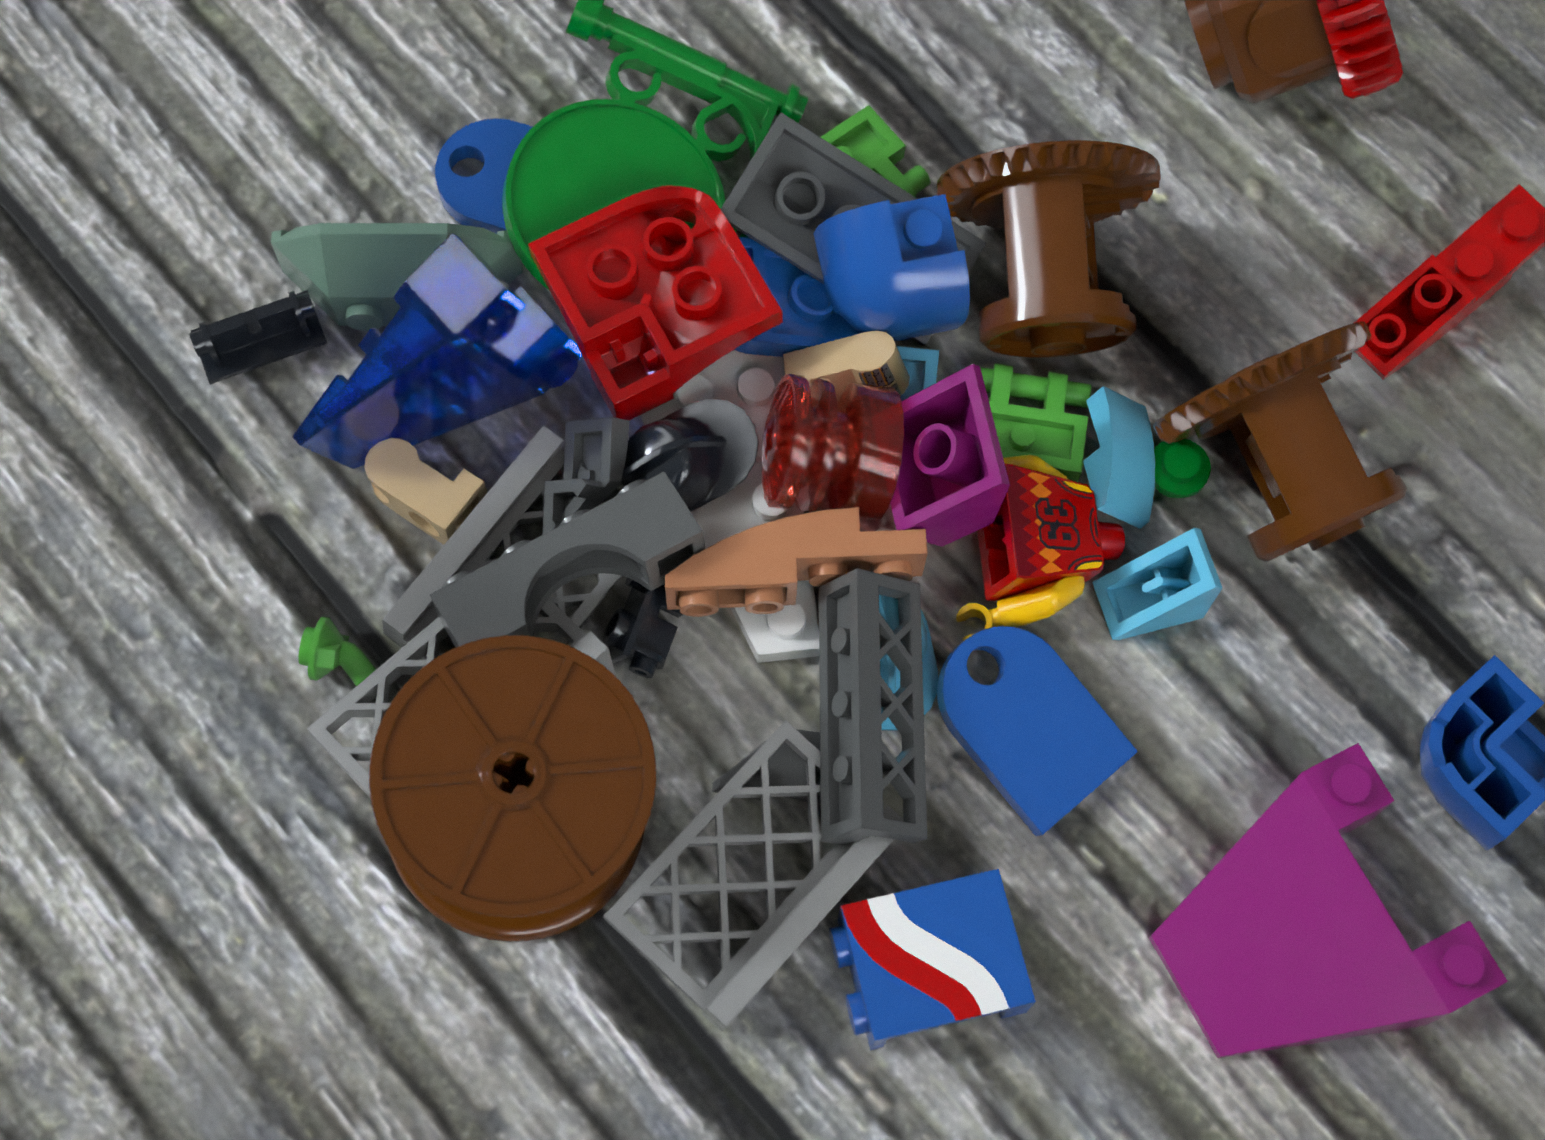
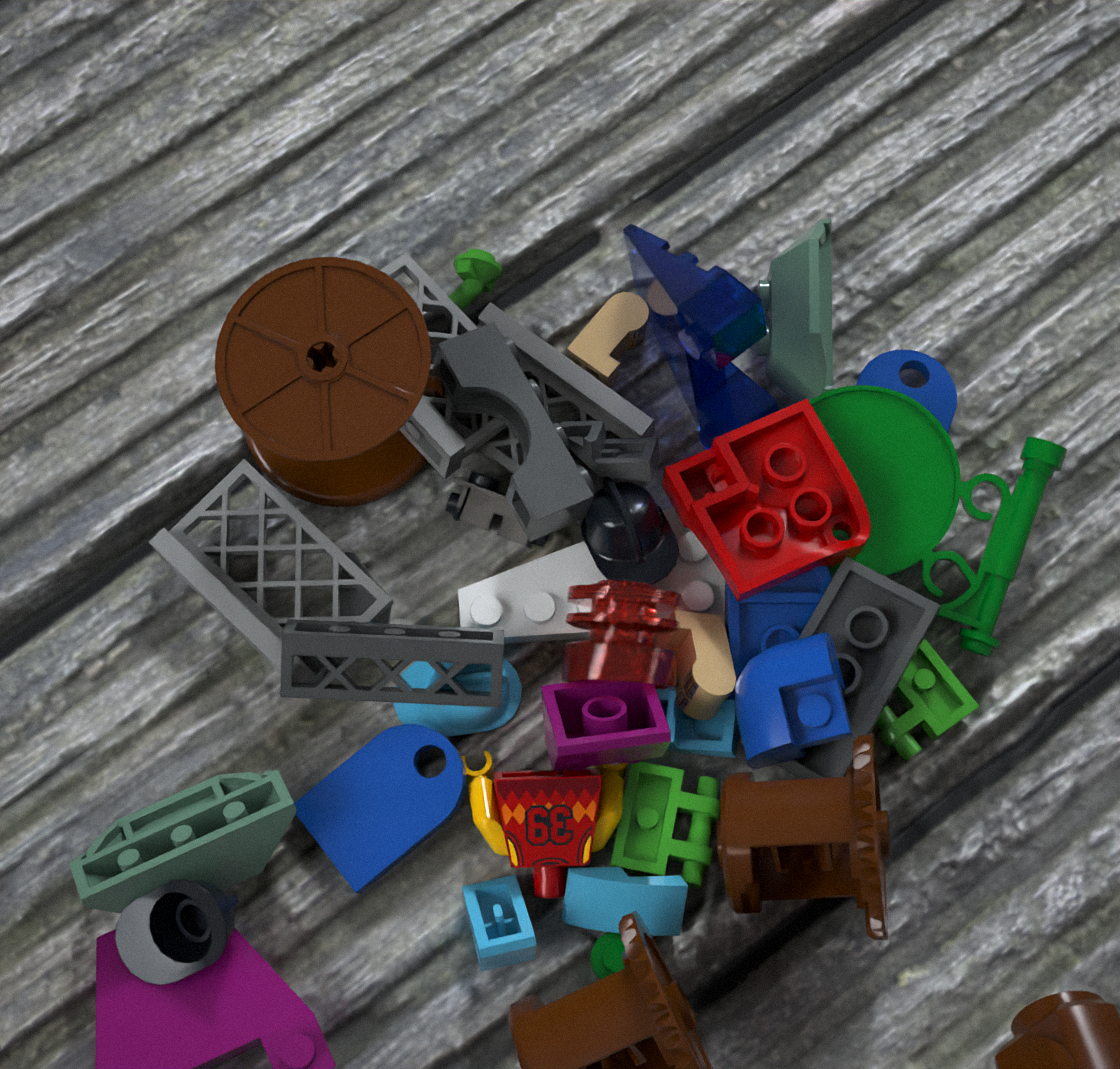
camera: 90 degrees right, 0 degrees up
black hinge [189,290,327,385] -> none
nougat slope [665,507,928,617] -> none
panel [829,869,1036,1050] -> none
none -> sand green wedge [69,769,297,914]
none -> black piece [115,879,239,985]

